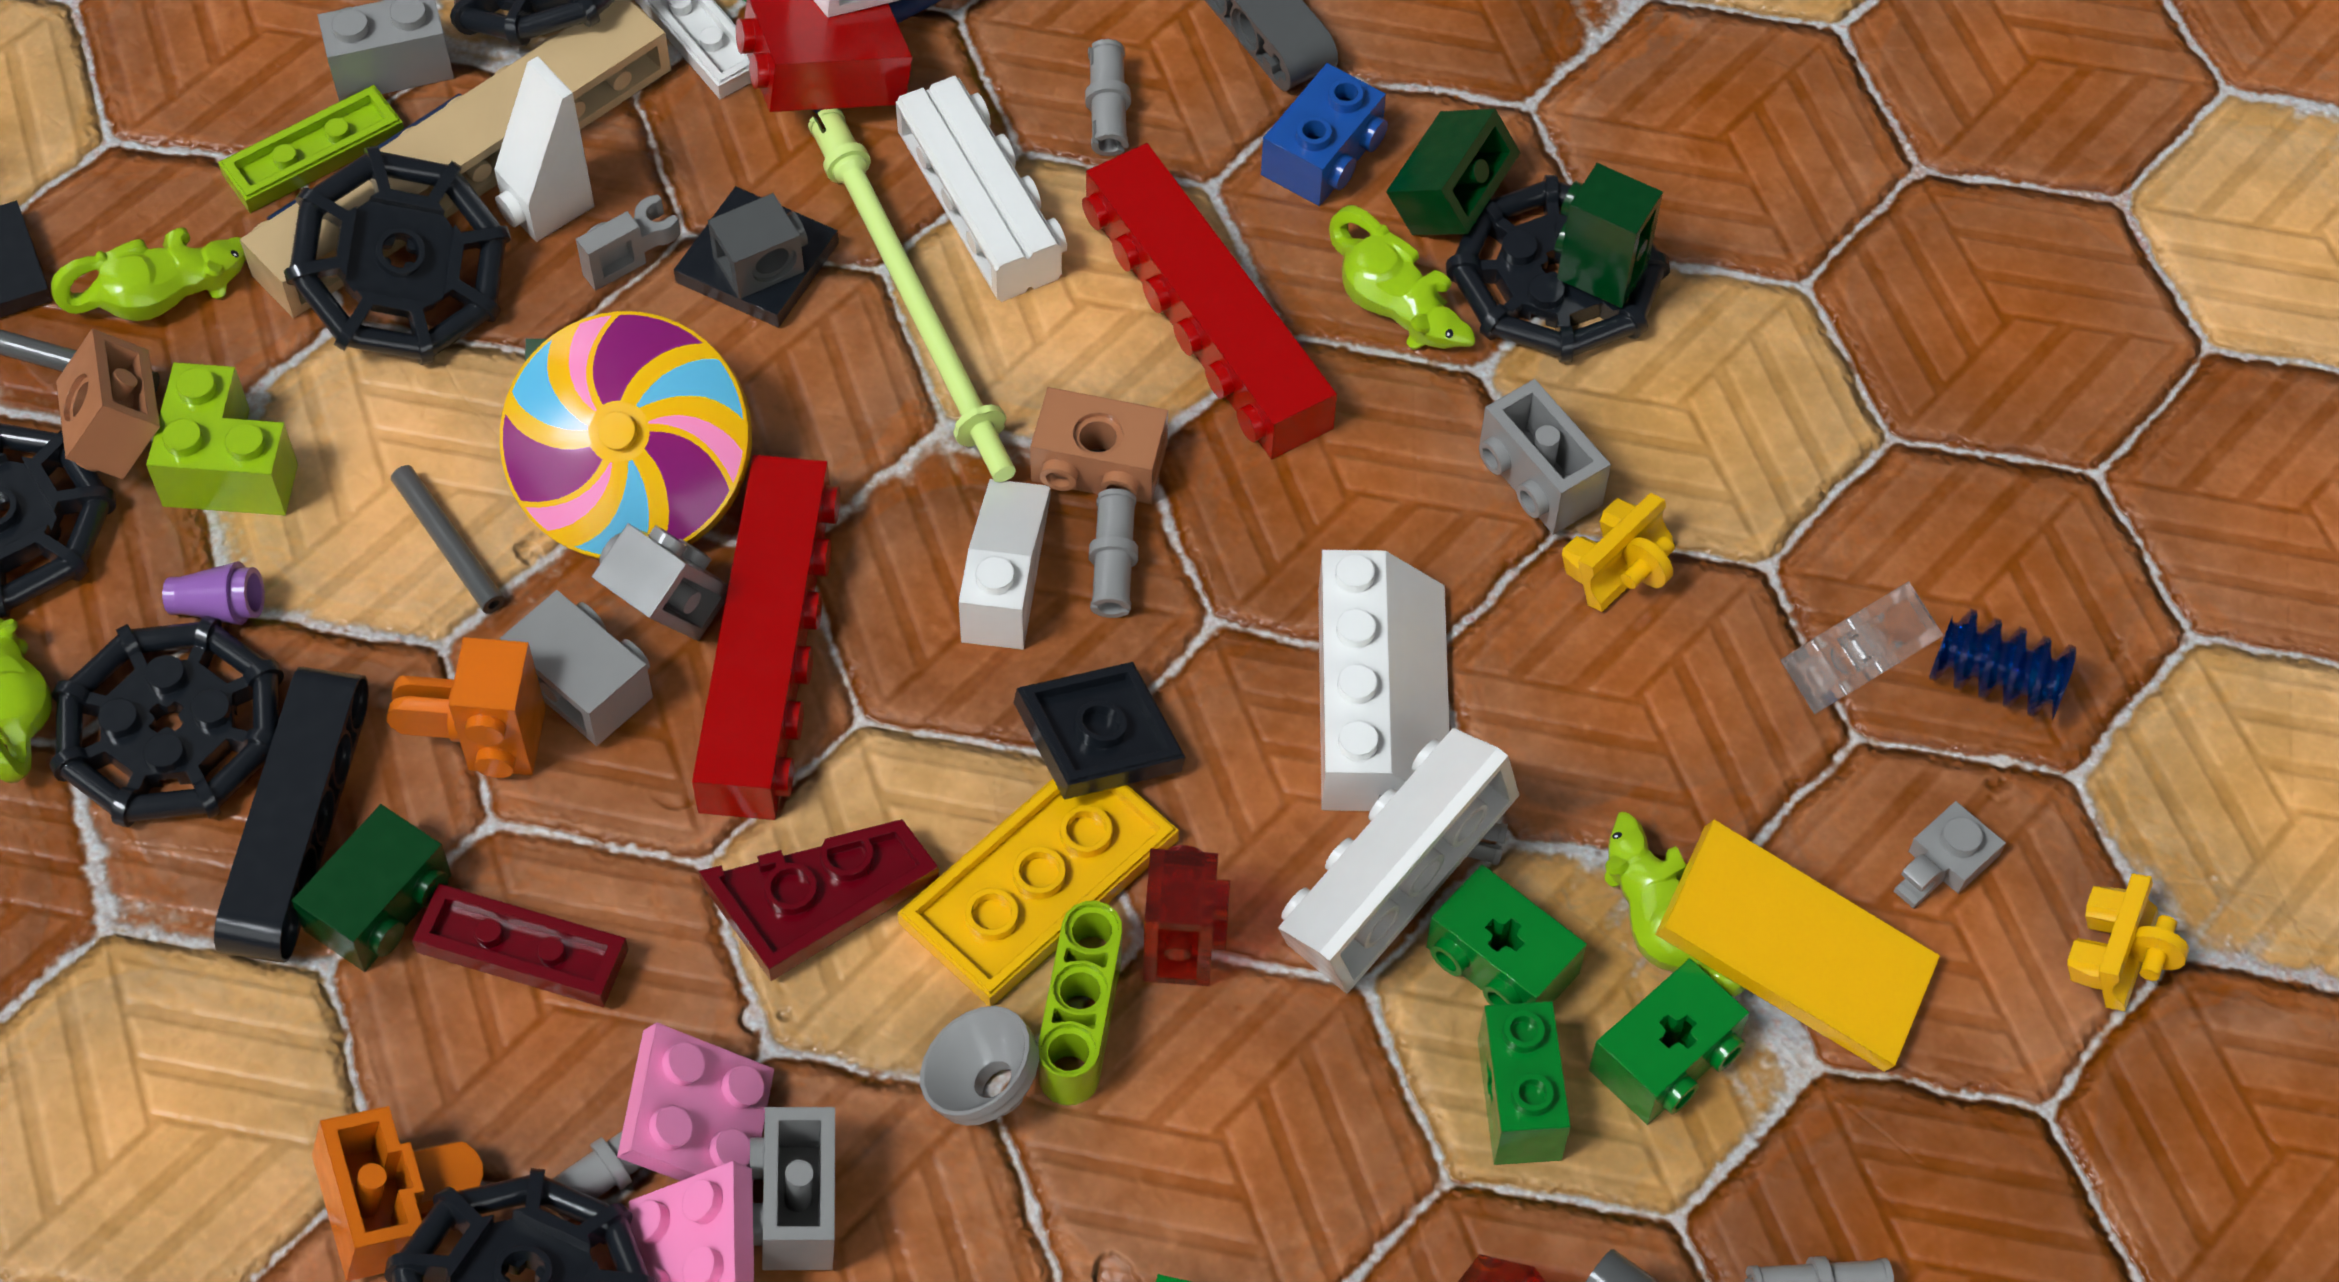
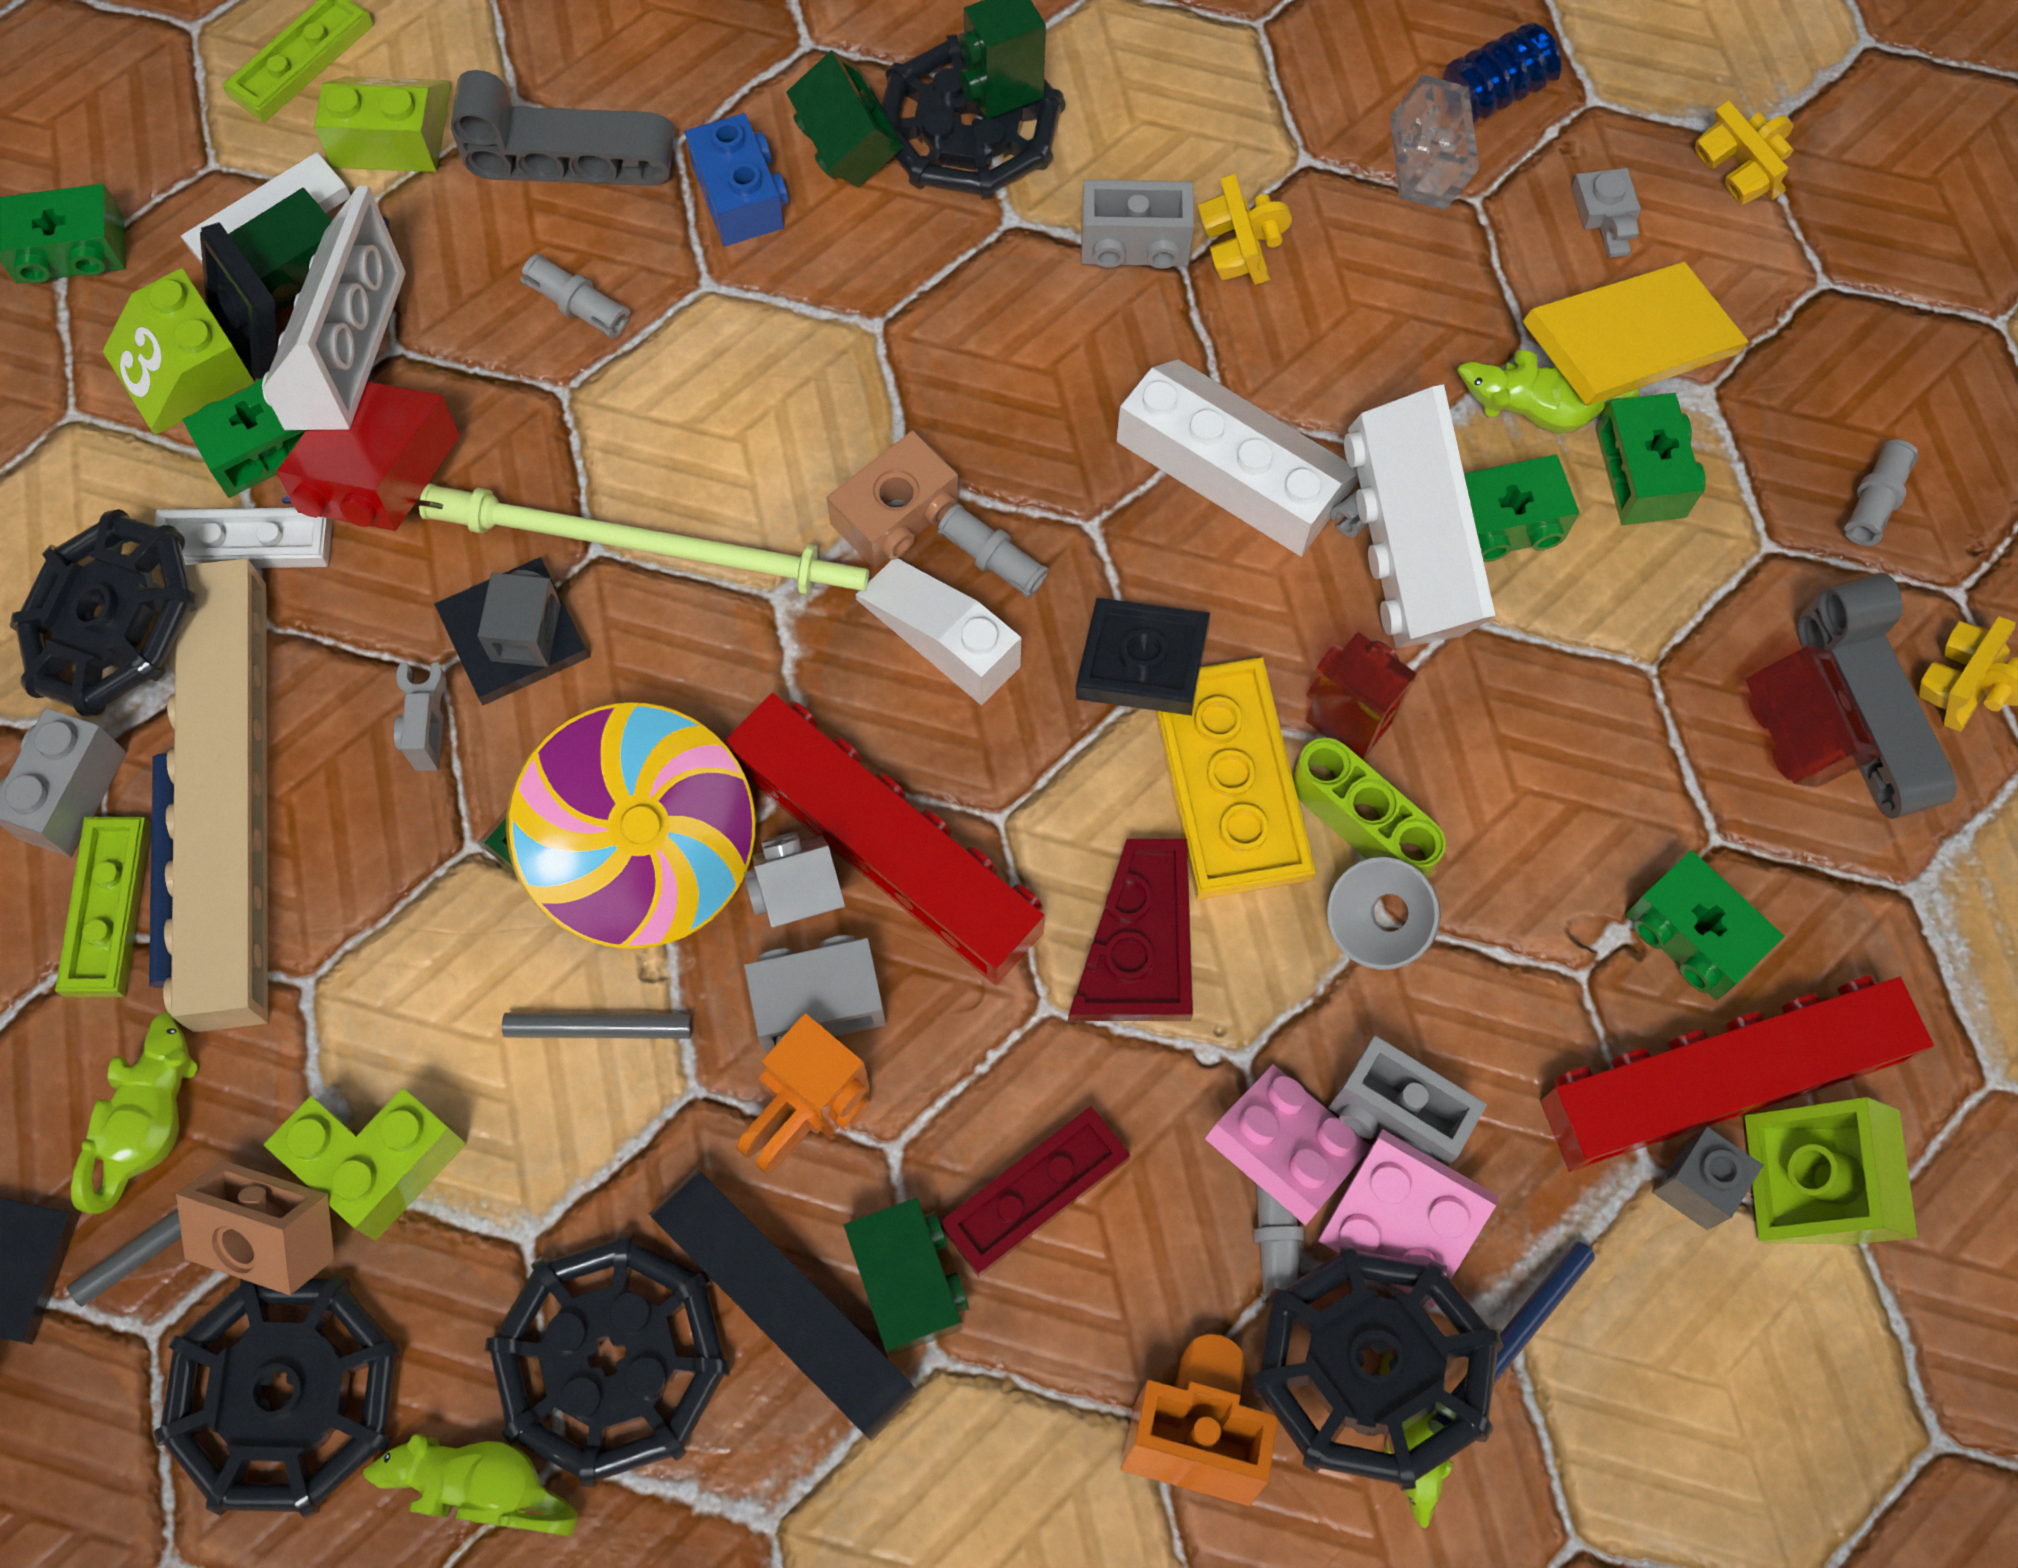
camera: 55 degrees left, 10 degrees up
medium lavender cone [162,561,265,625] -> none
black plate [284,146,511,365] -> none
white slope [494,56,595,242] -> none
white brick [896,76,1067,302] -> none
red brick [1082,143,1337,459] -> none
lime animal [1329,205,1475,350] -> none
green brick [1478,1001,1571,1165] -> none

